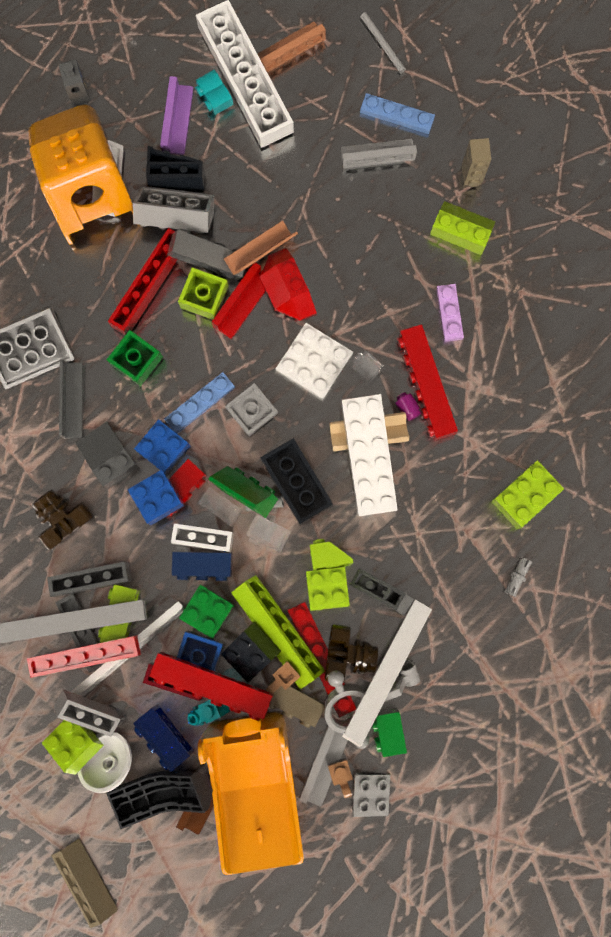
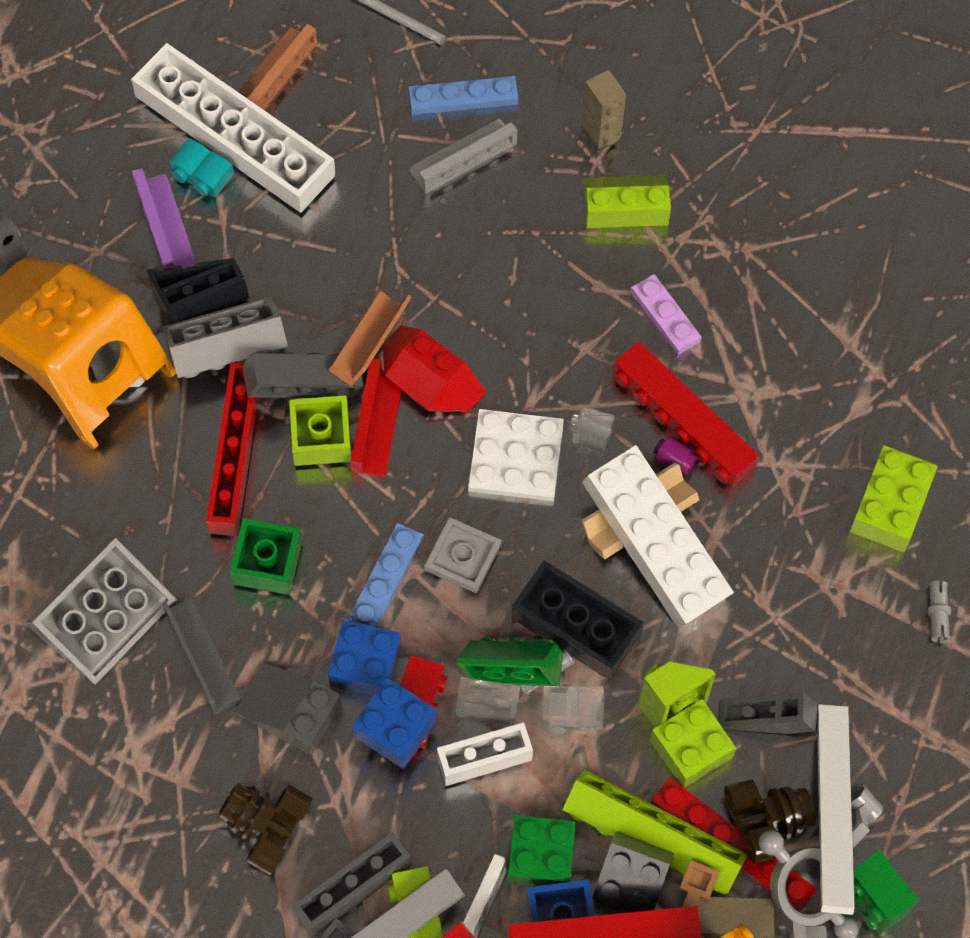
camera: 30 degrees left, 15 degrees down
dark blue brick [172,552,233,581] -> none

